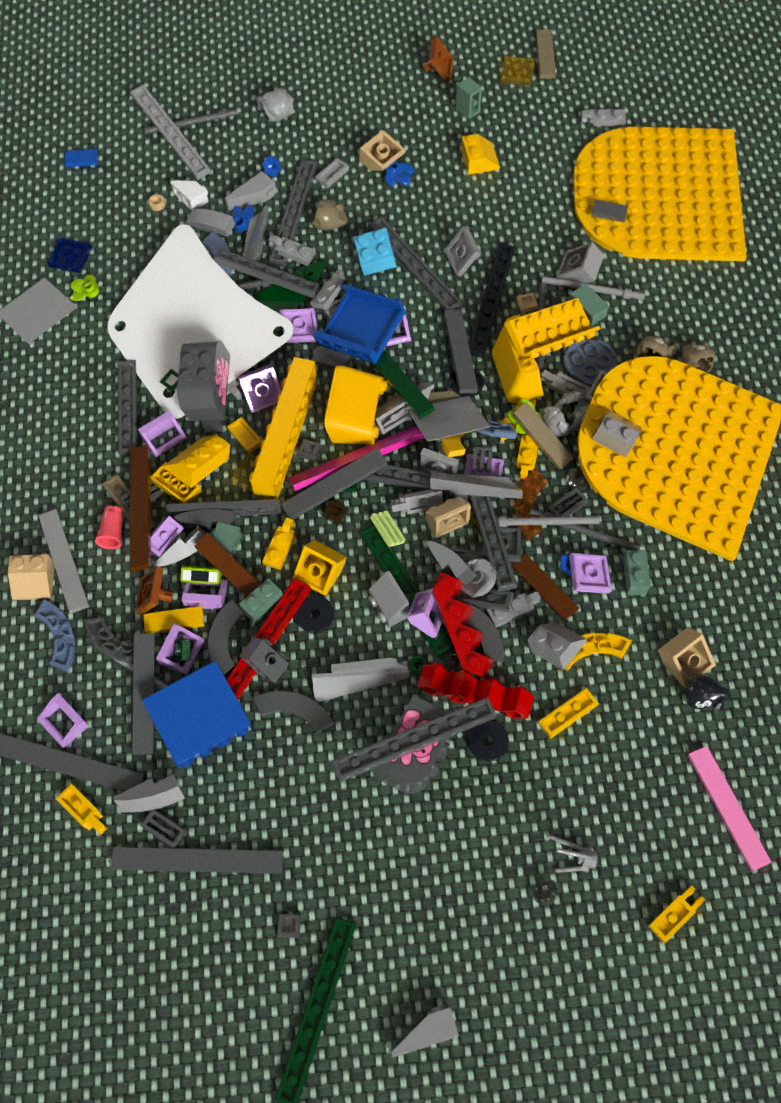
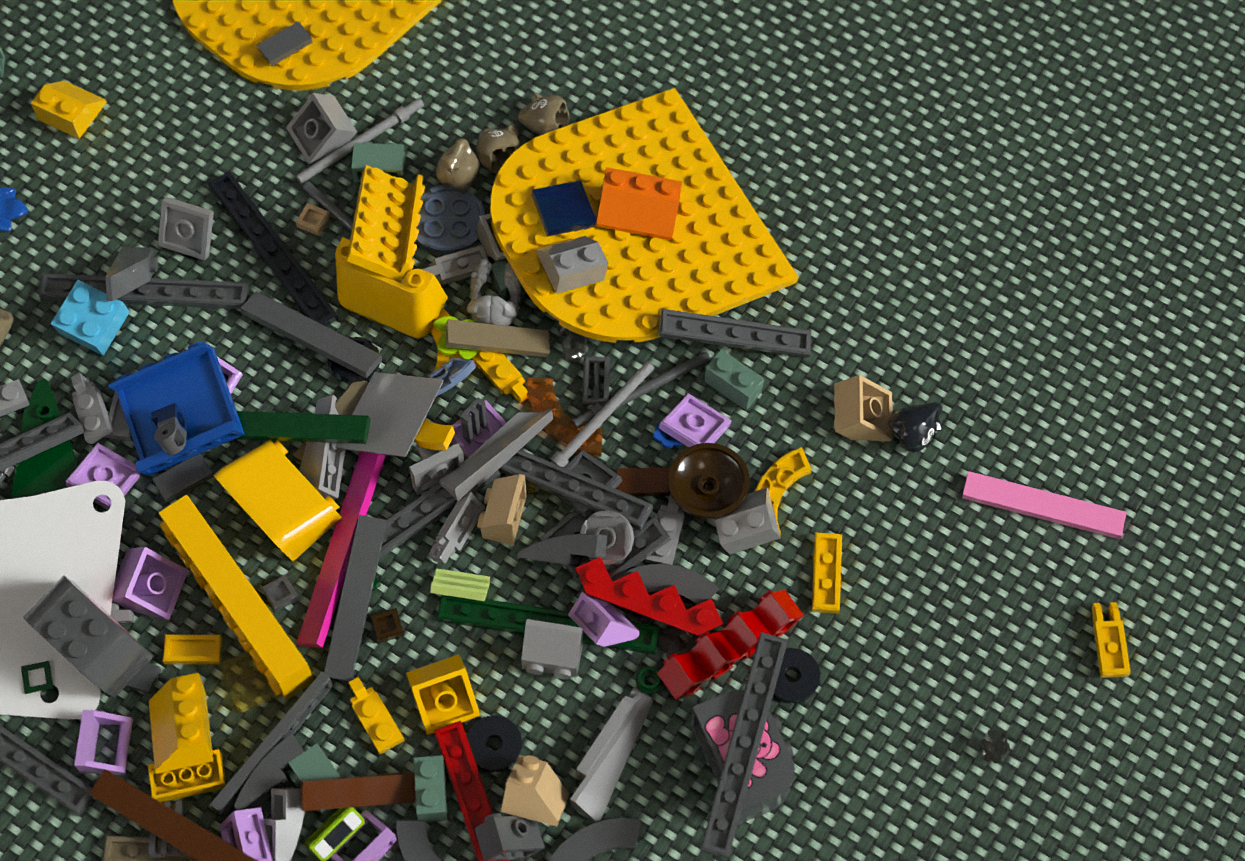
camera: 55 degrees left, 0 degrees up
light grey plant [548,834,598,873] -> none
none -> dark grey slope [105,247,158,301]
none -> dark grey leg [151,403,187,455]
none -> dark tan piece [436,138,480,190]
none -> tan slope [501,755,569,826]
none -> clear blue tile [532,180,597,237]
none -> orange slope [596,167,682,240]
none -> dark grey tile [658,309,811,358]
none -> dark brown dish [668,443,750,519]

